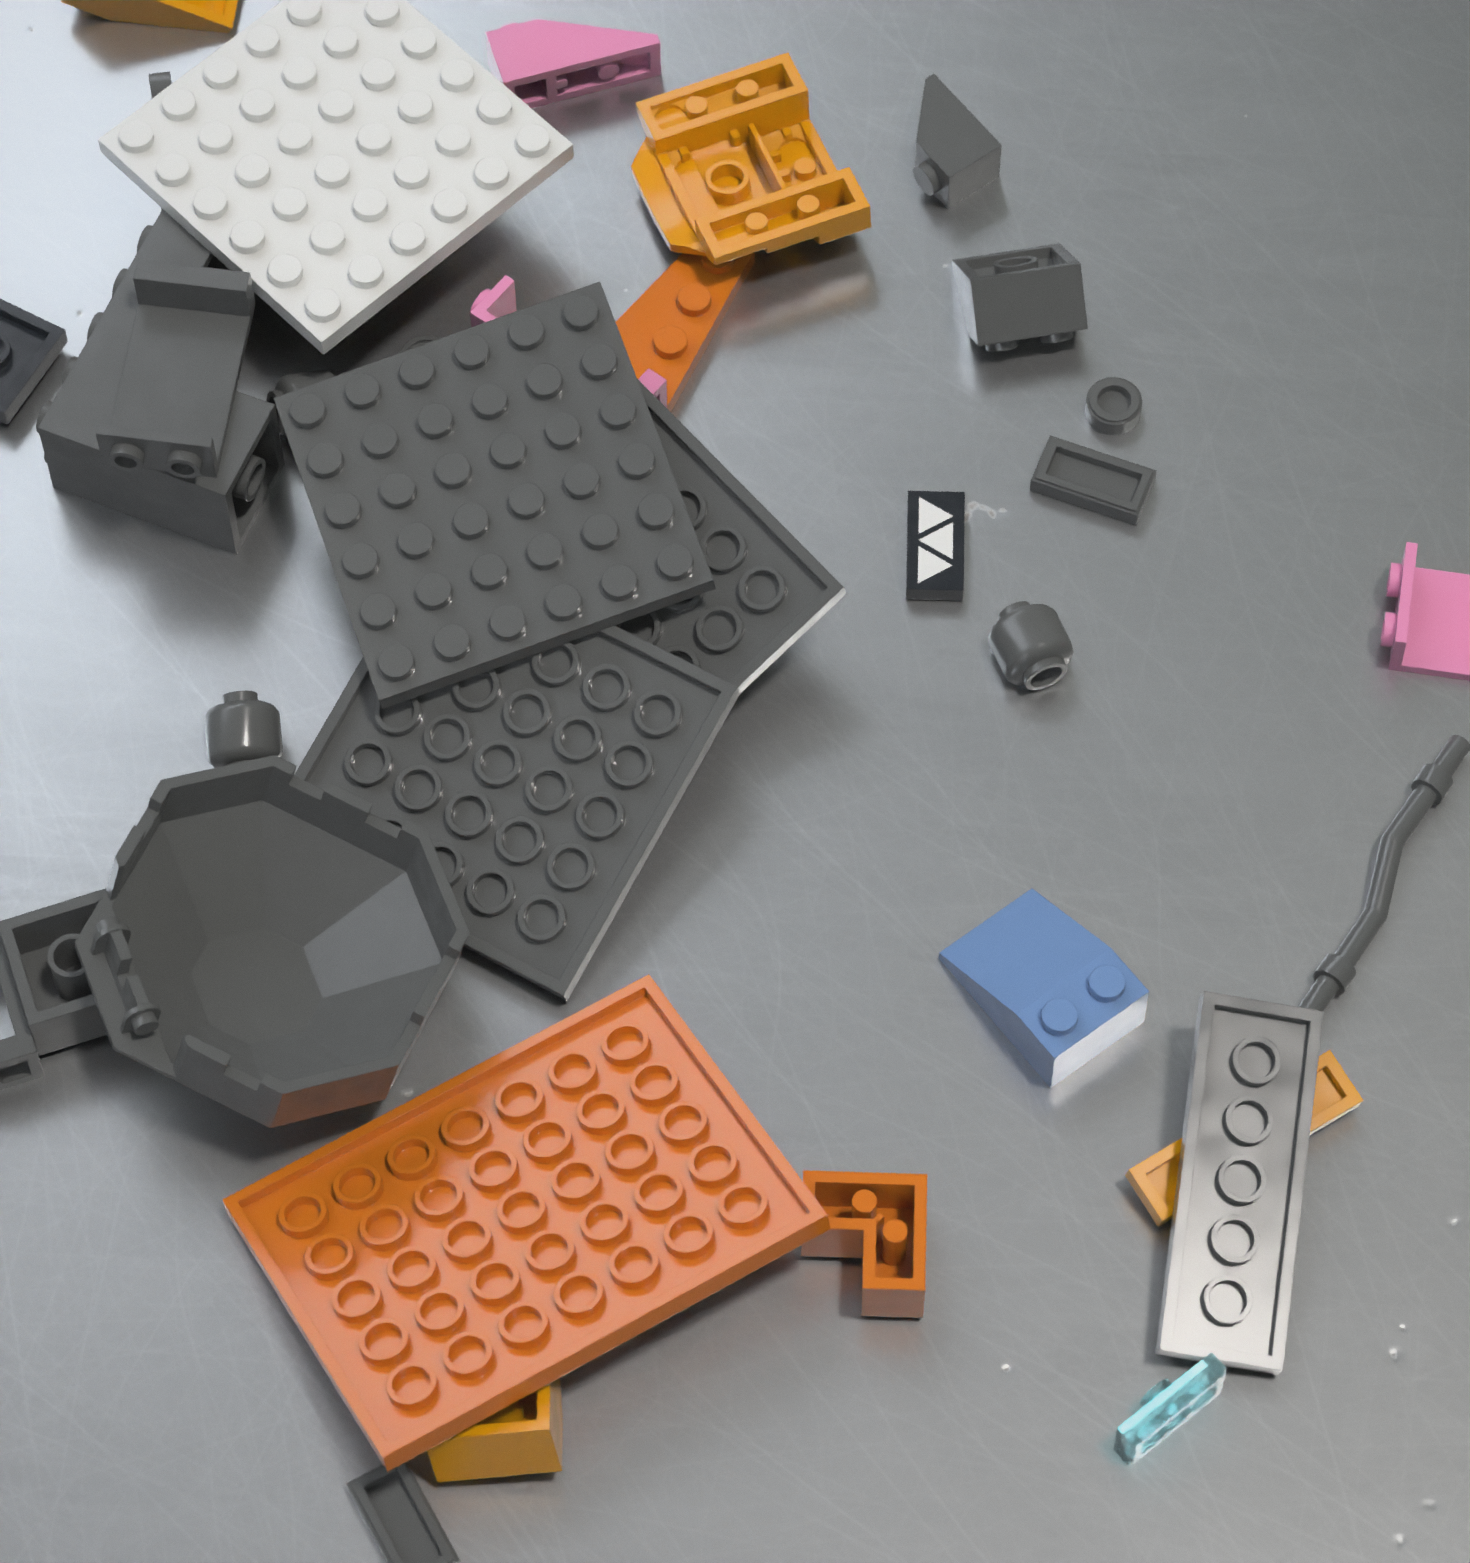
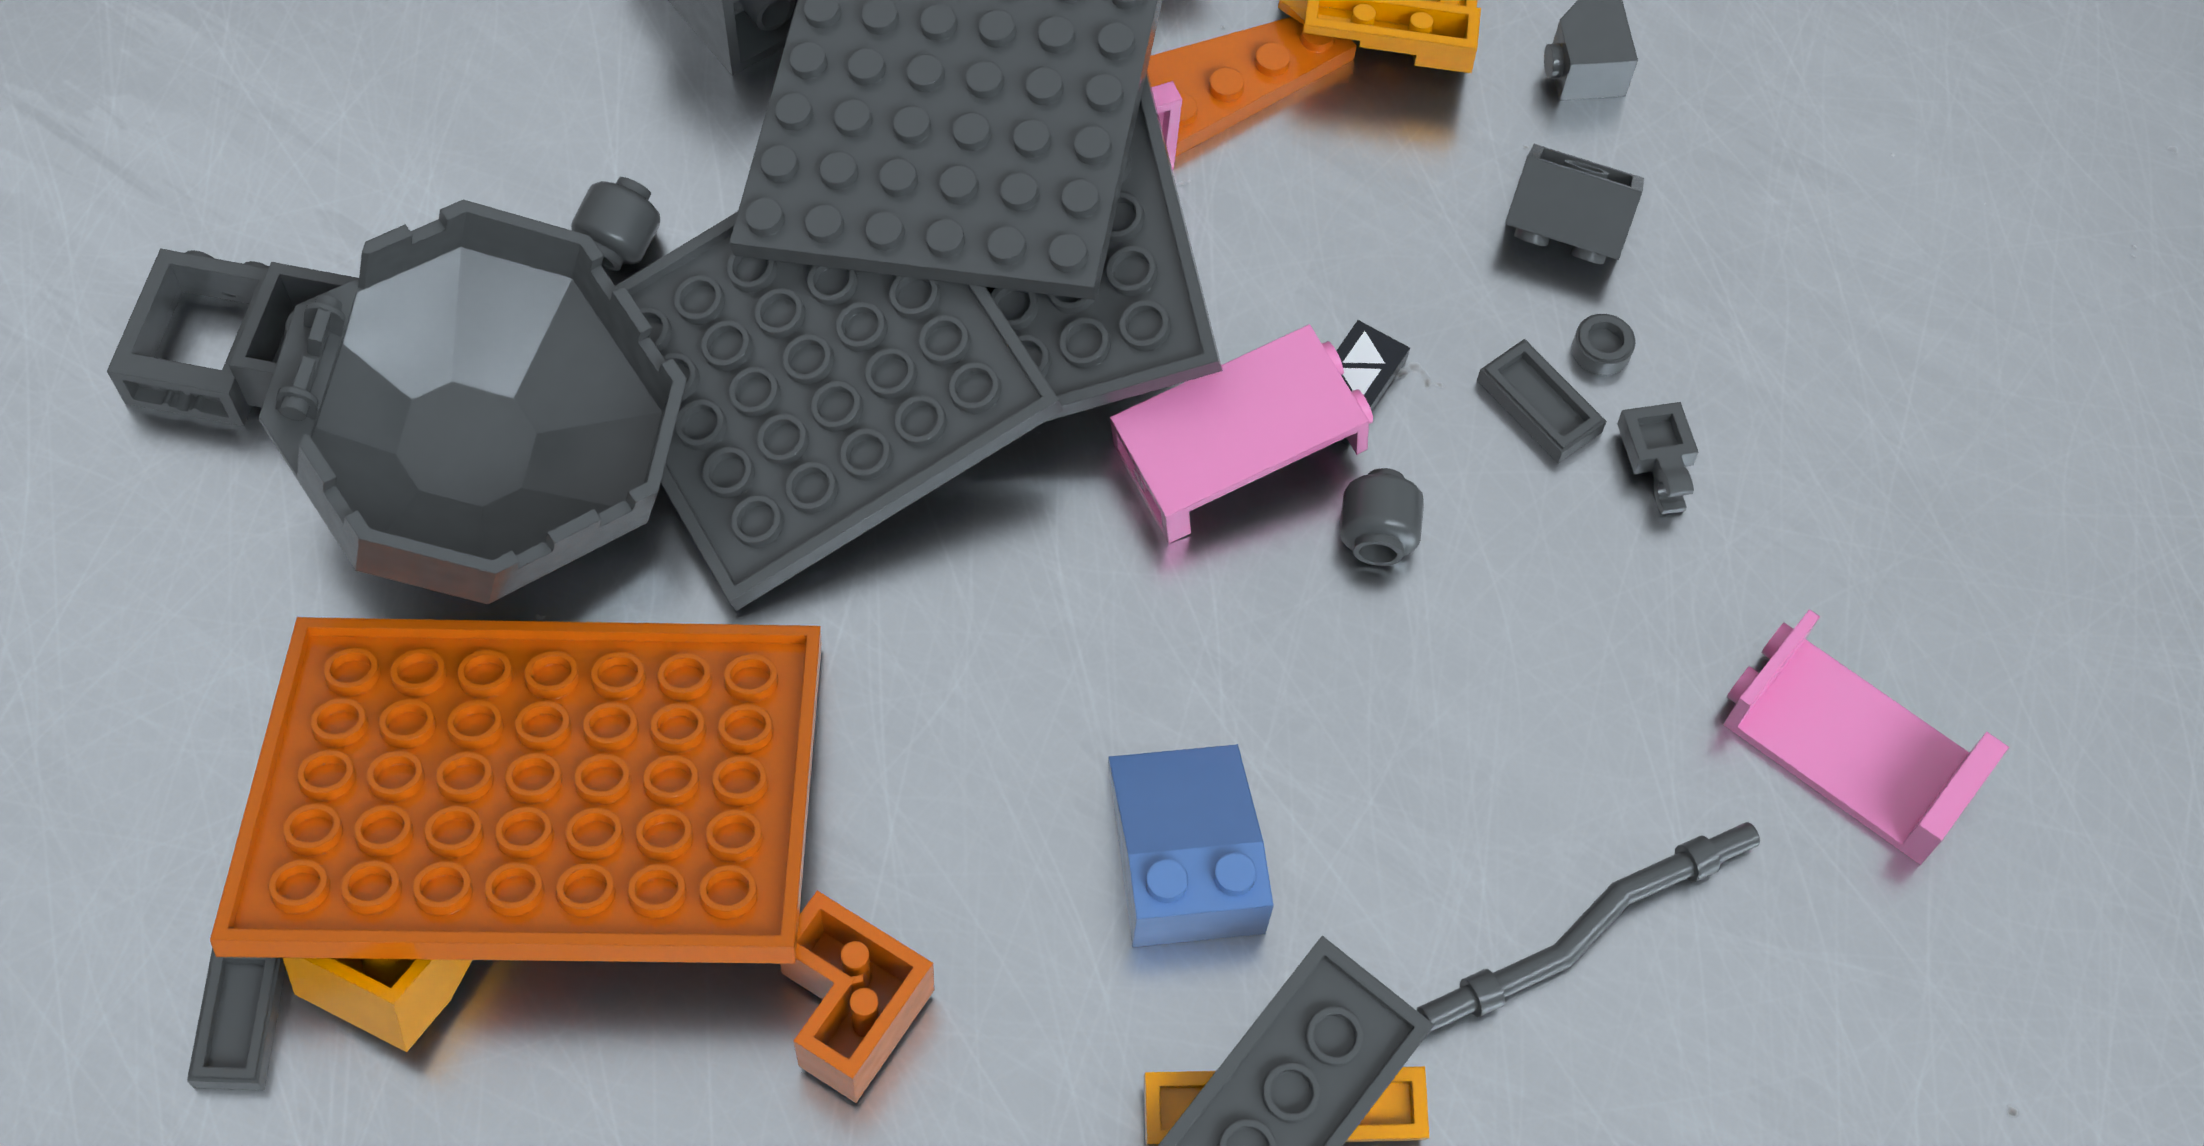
camera: 25 degrees right, 0 degrees up
none -> bright pink panel [1110,324,1373,544]
none -> dark grey plate [1617,402,1699,514]

